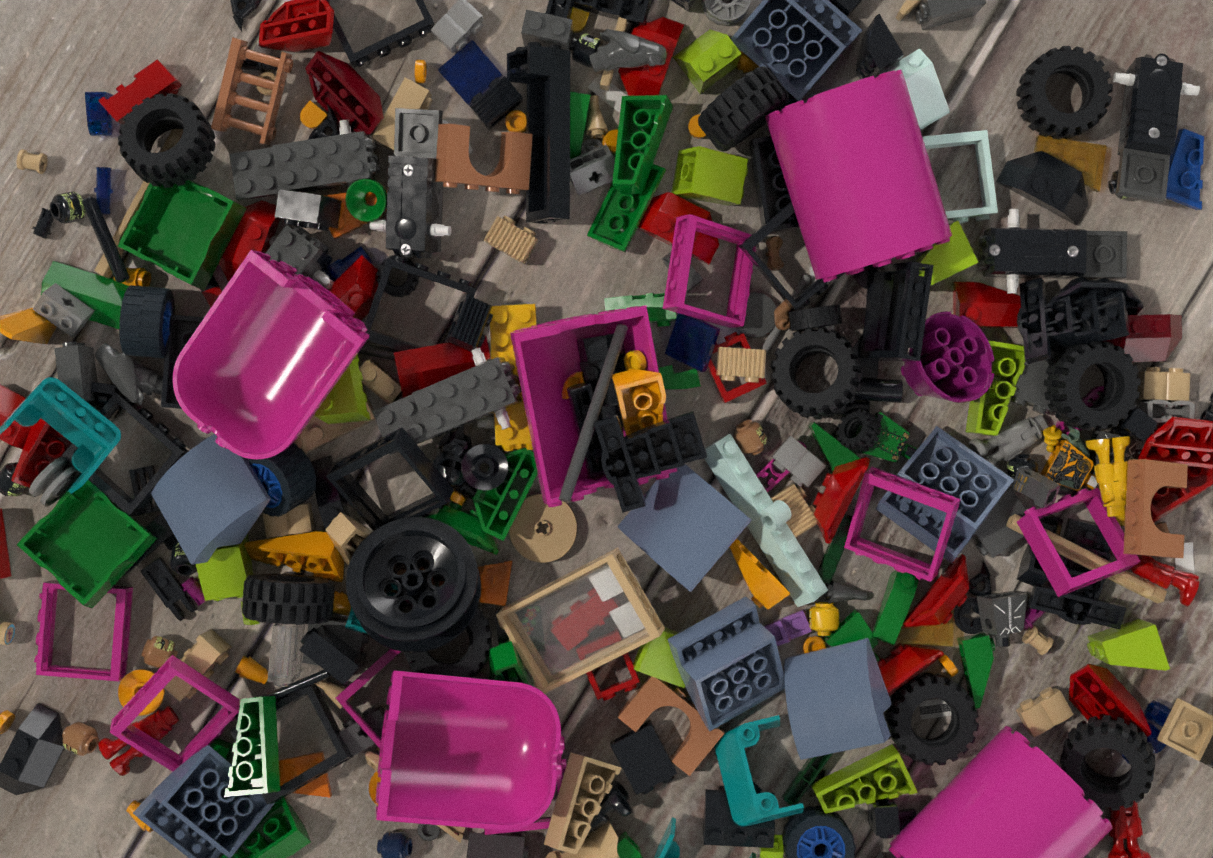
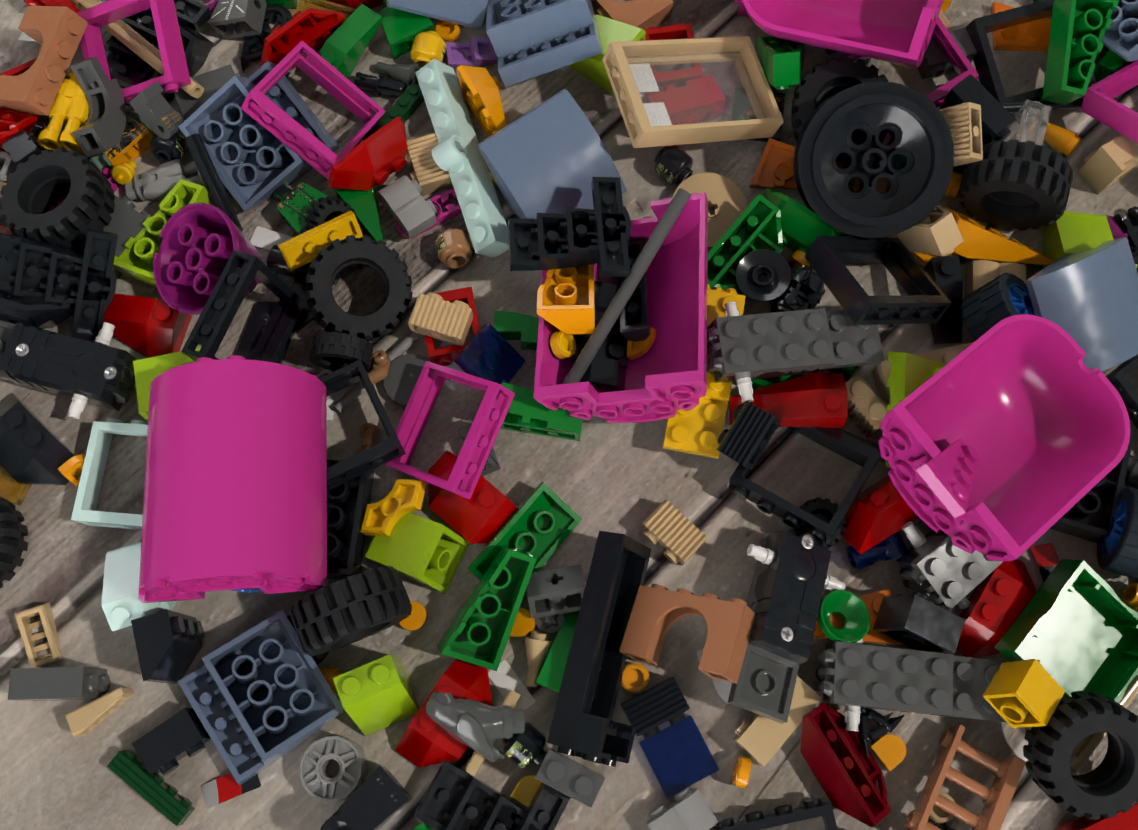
camera: 170 degrees left, 15 degrees down
none -> tan slope [14,602,62,668]
none -> light orange tile [58,454,86,487]
none -> dark grey arch [70,56,126,157]
none -> black axle [185,133,243,232]
none -> white sticker [250,226,294,251]
none -> yellow tile [277,210,363,271]
none -> black axle [354,72,406,97]
none -> yellow tile [360,479,427,537]
none -> black head [654,145,693,185]
none -> dark pink wing [916,438,979,519]
none -> tan brick [939,102,983,166]
none -> yellow head [982,659,1065,728]

